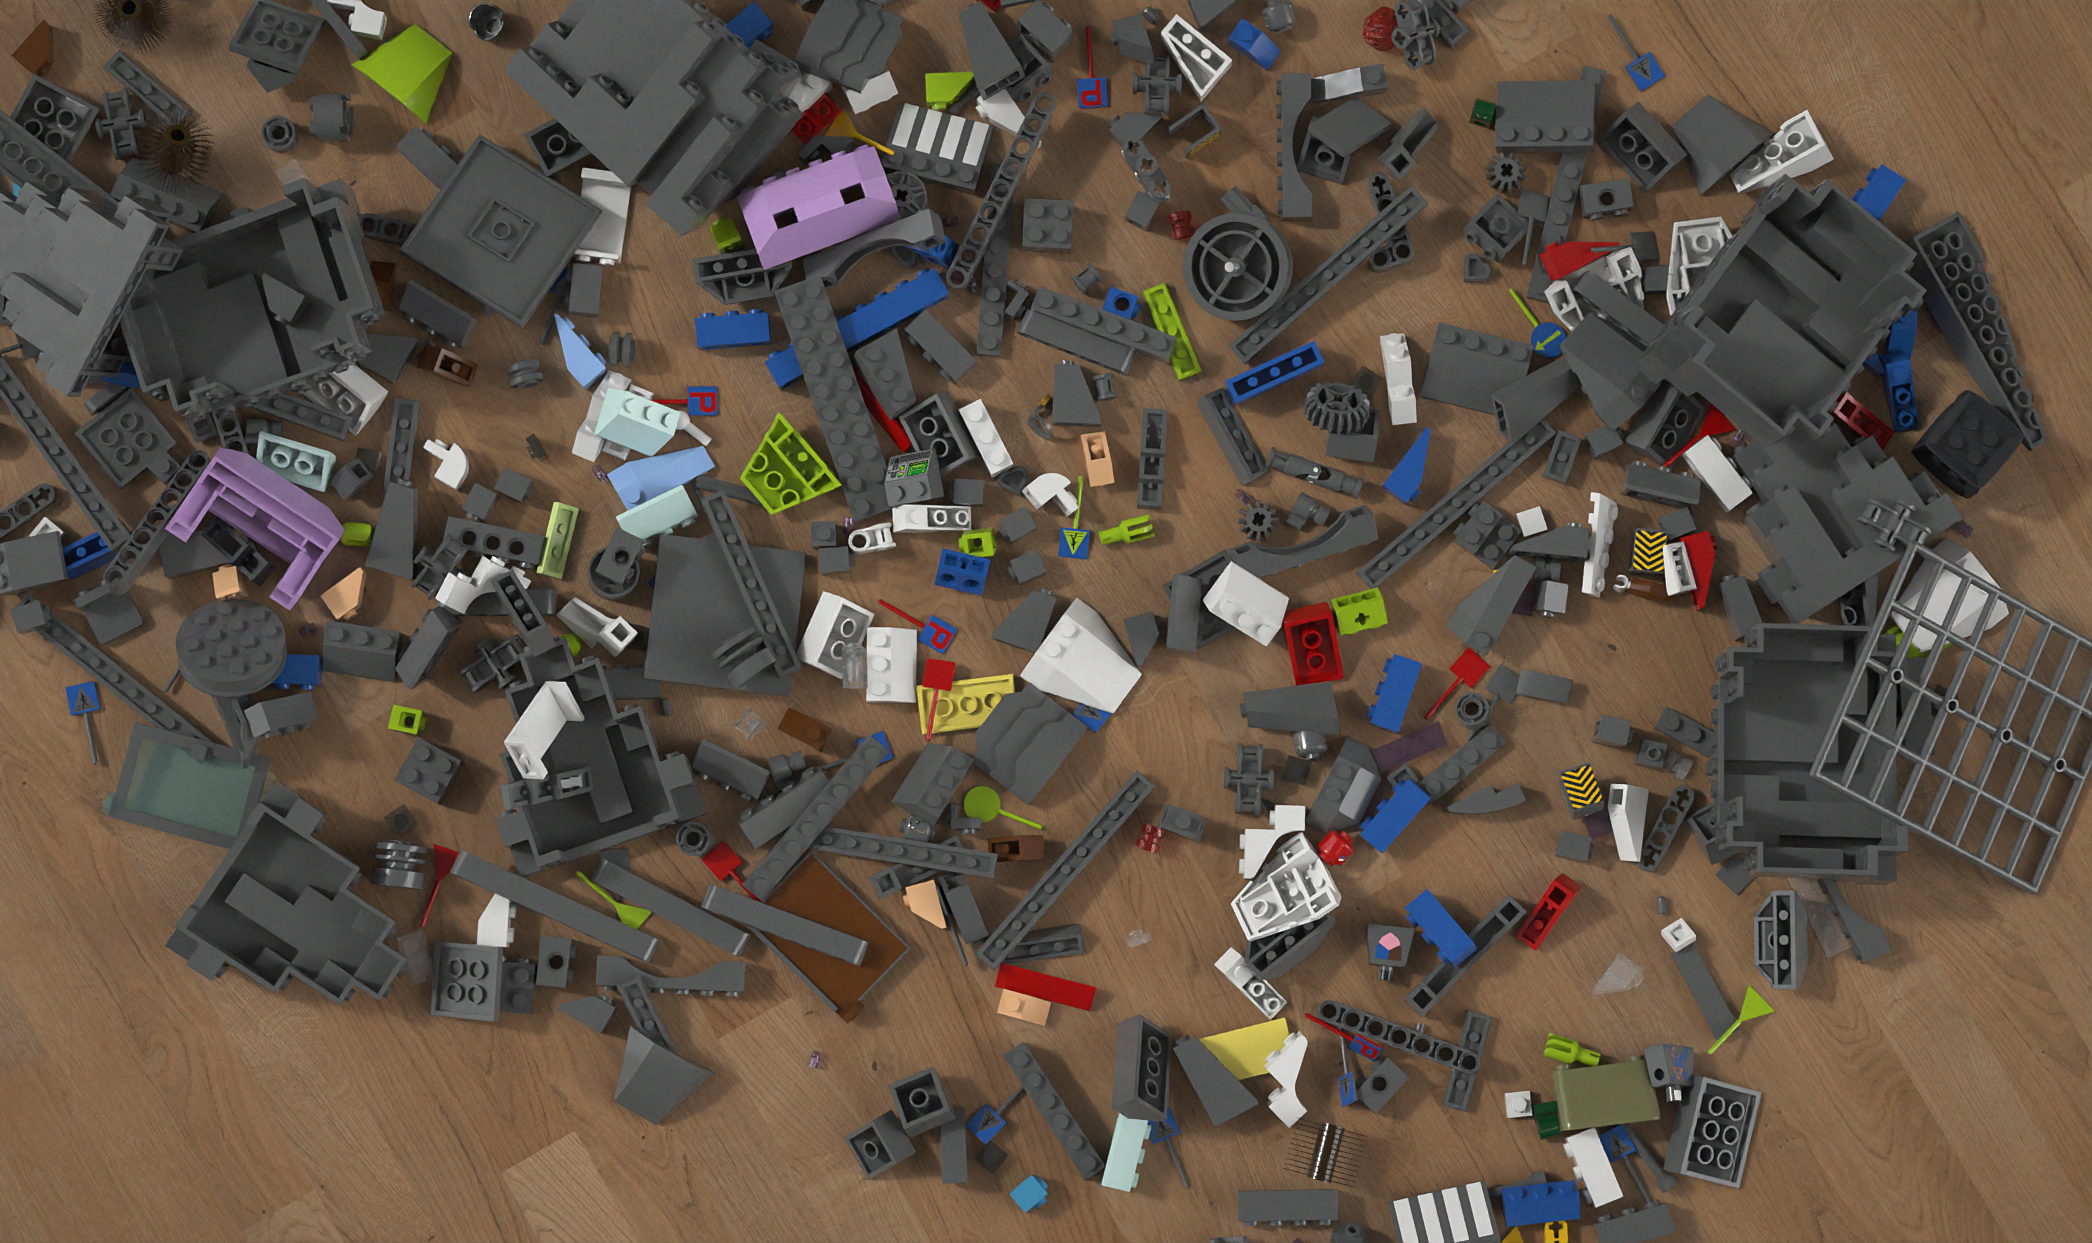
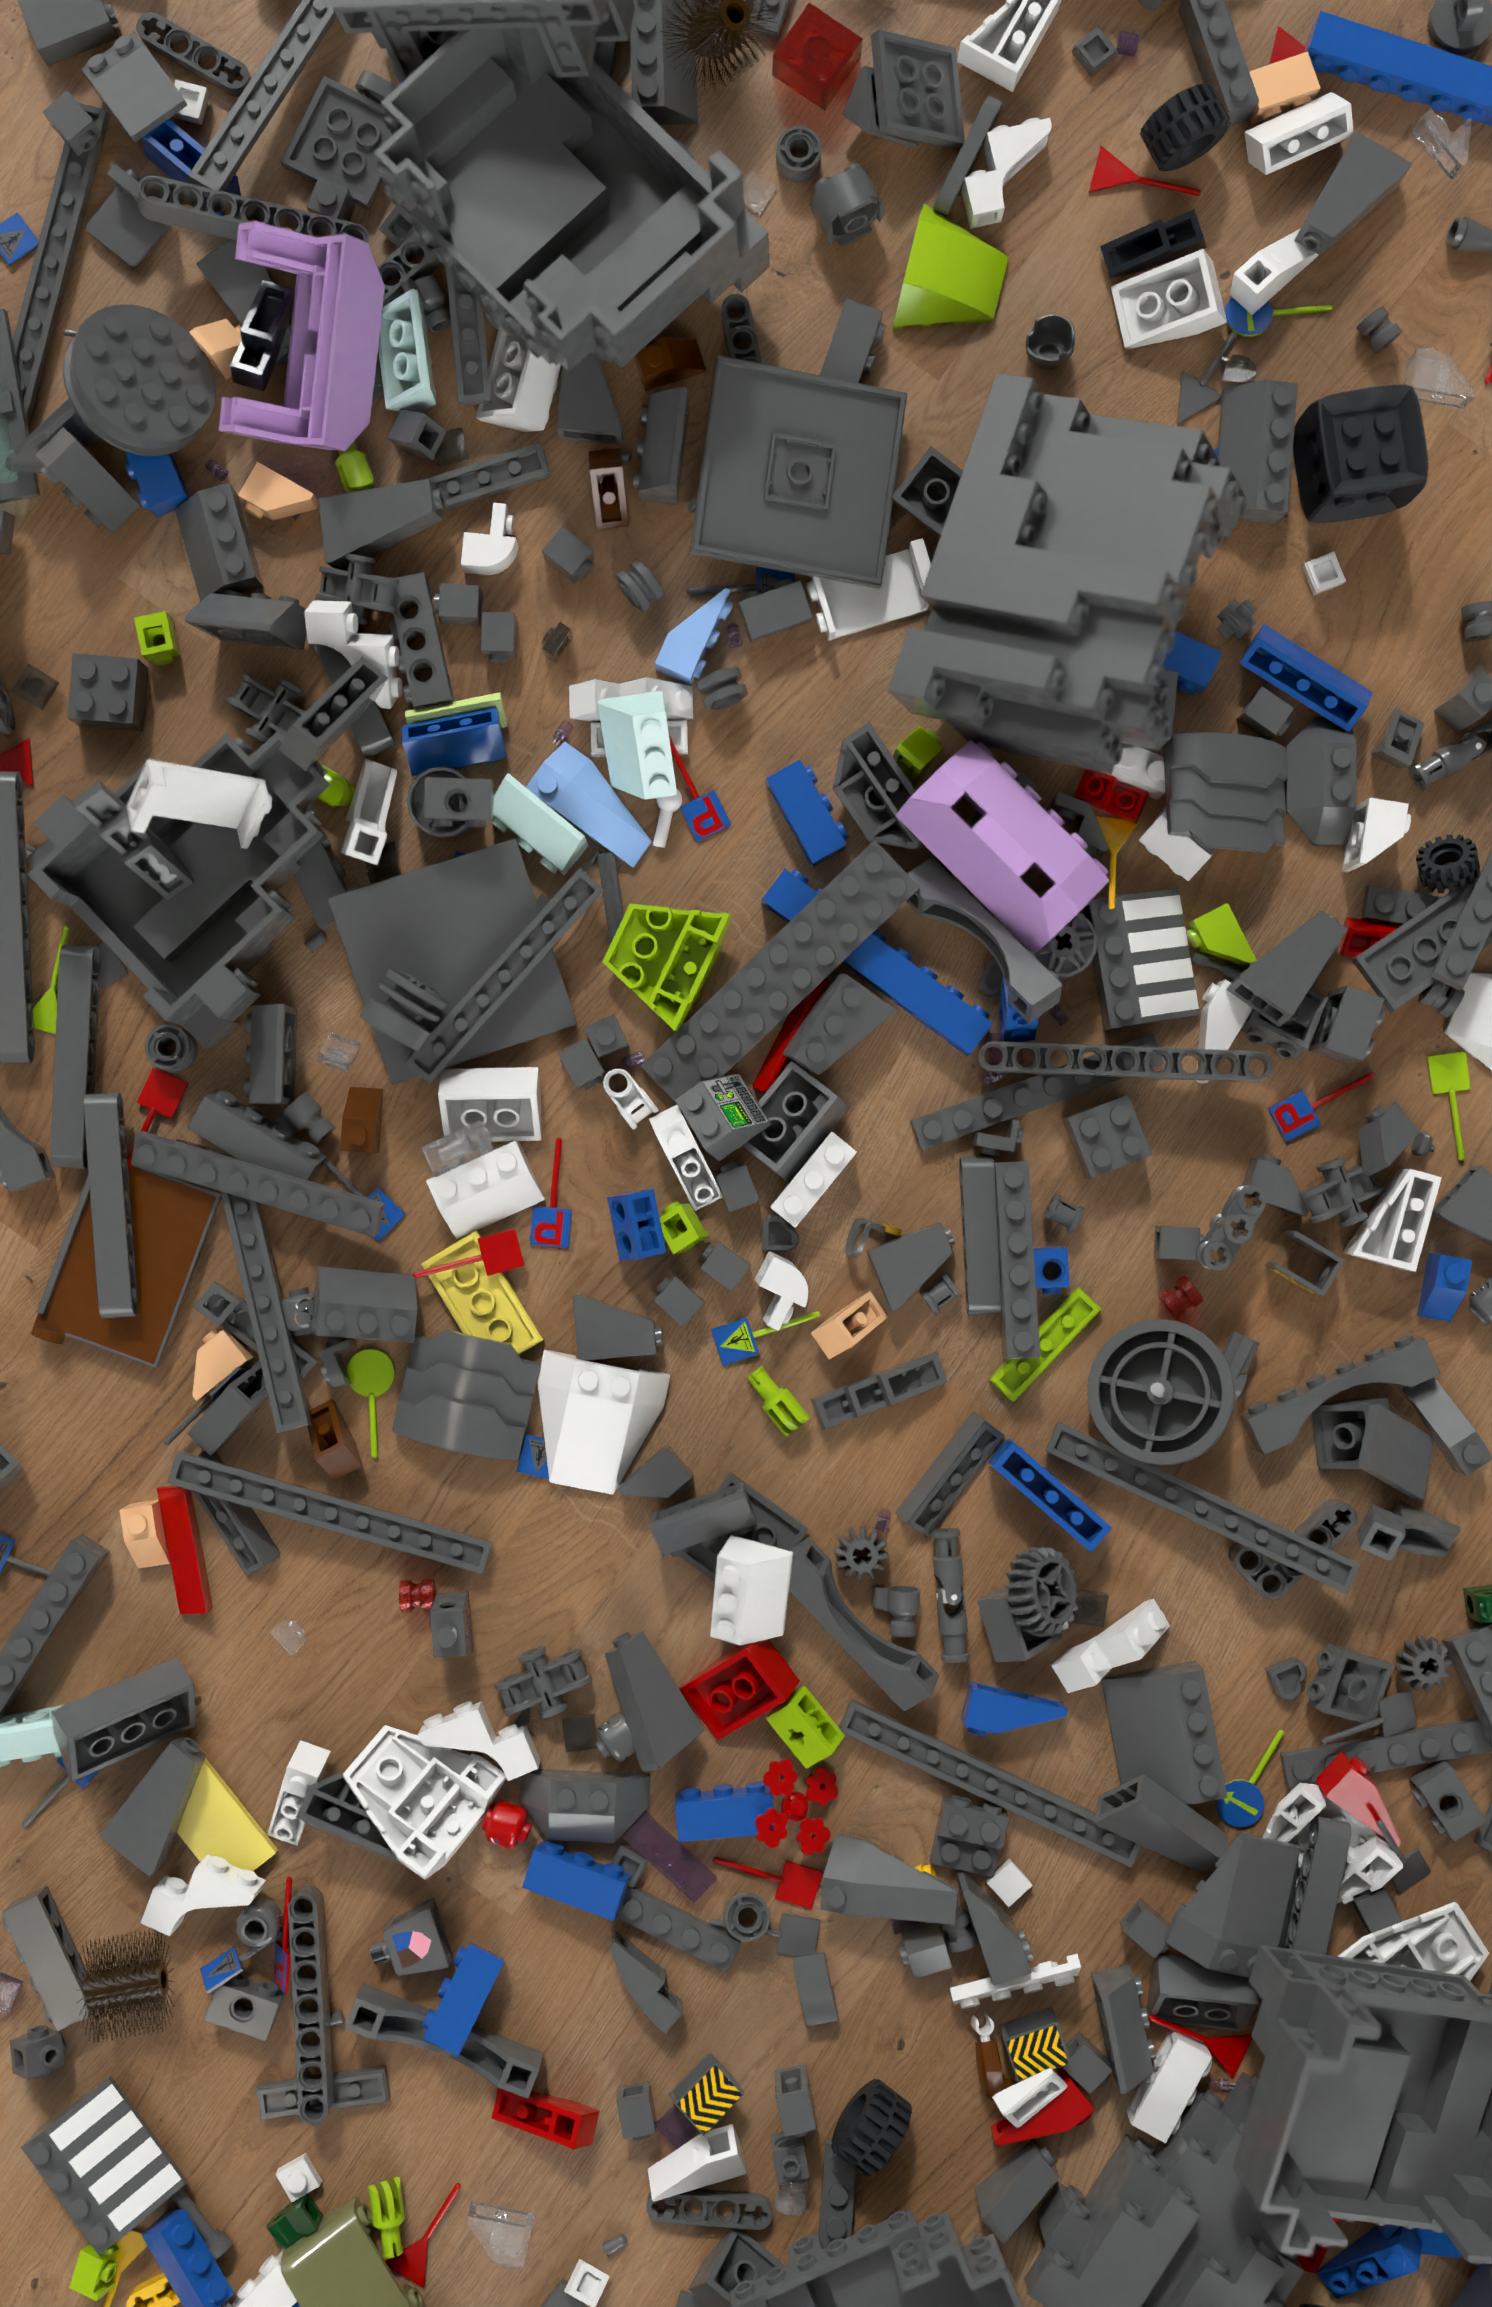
camera: 70 degrees right, 5 degrees up
dark grey slope [261,273,311,325] -> none
dark grey brick [905,309,977,384] -> none
dark grey plate [1542,430,1581,484] -> none
none -> dark grey head [236,1898,283,1948]
none -> red piece [385,2183,461,2288]
none -> blue brick [402,707,507,776]
none -> dark grey brick [542,526,594,584]
none -> piece [727,623,742,647]
none -> red plant [755,1759,838,1855]
none -> clear red brick [772,2,863,111]
none -> black tyre [831,2079,912,2177]

